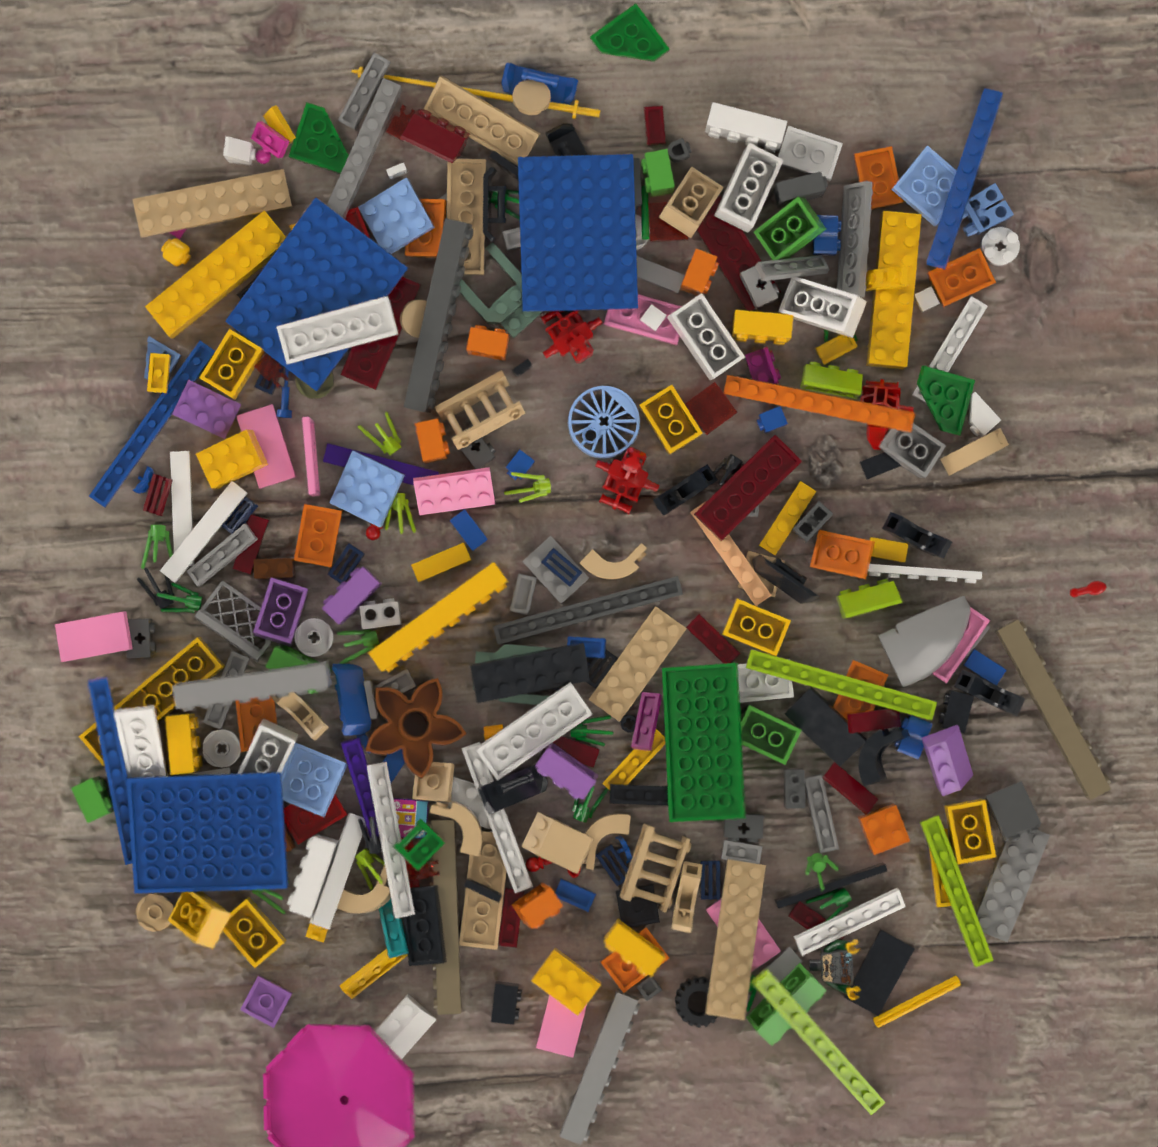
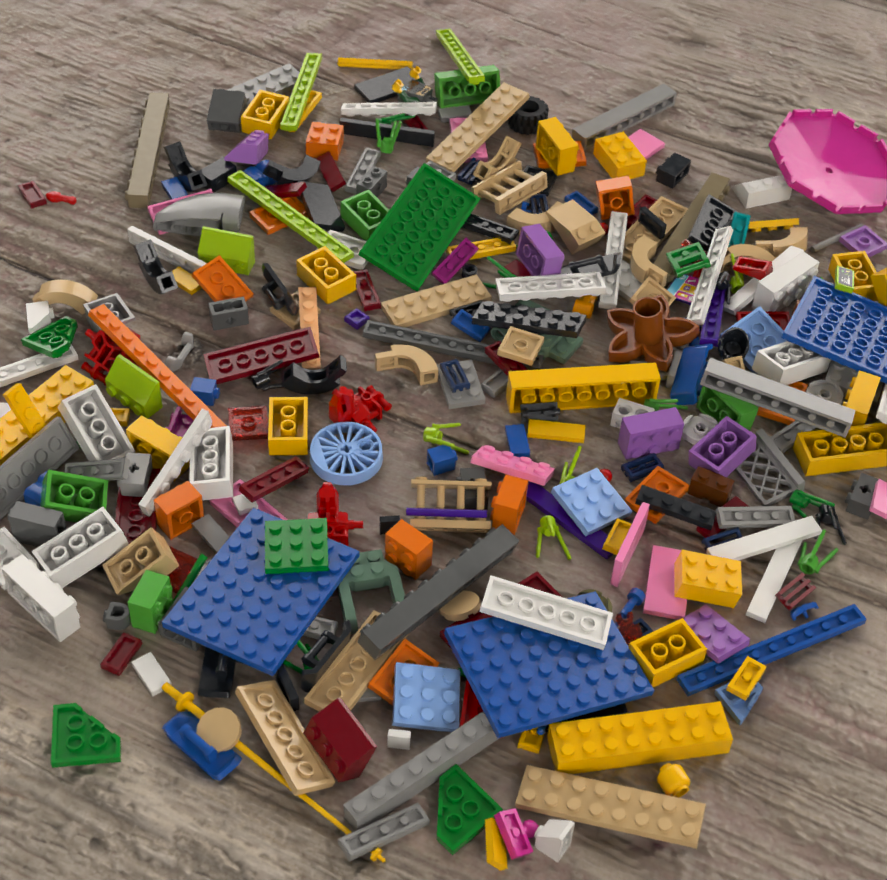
camera: 155 degrees left, 40 degrees down
clear red plate [386,104,416,142] -> none
yellow plate [759,481,816,556] -> none
black tile [859,452,901,480] -> none
none -> dark red tile [18,180,47,209]
none -> white tile [131,652,172,697]
none -> white plate [138,409,212,516]
none -> light grey bar [165,332,194,372]
none -> dark red plate [238,456,310,503]
none -> green plate [265,518,329,574]
none -> dark purple tile [344,308,370,330]
none -> dark purple bar [406,508,487,518]
none -> dark red tile [484,341,528,376]
none -> tan plate [497,326,545,366]
none -> black hinge [520,402,560,423]
none -> yellow tile [602,518,632,555]
none -> black plate [635,485,716,531]
none -> black hair [718,327,749,359]
none -> red slope [732,256,773,280]
none -> tan arch [756,227,808,258]
none -> light grey bar [810,223,864,253]
none -> tile [835,265,854,294]

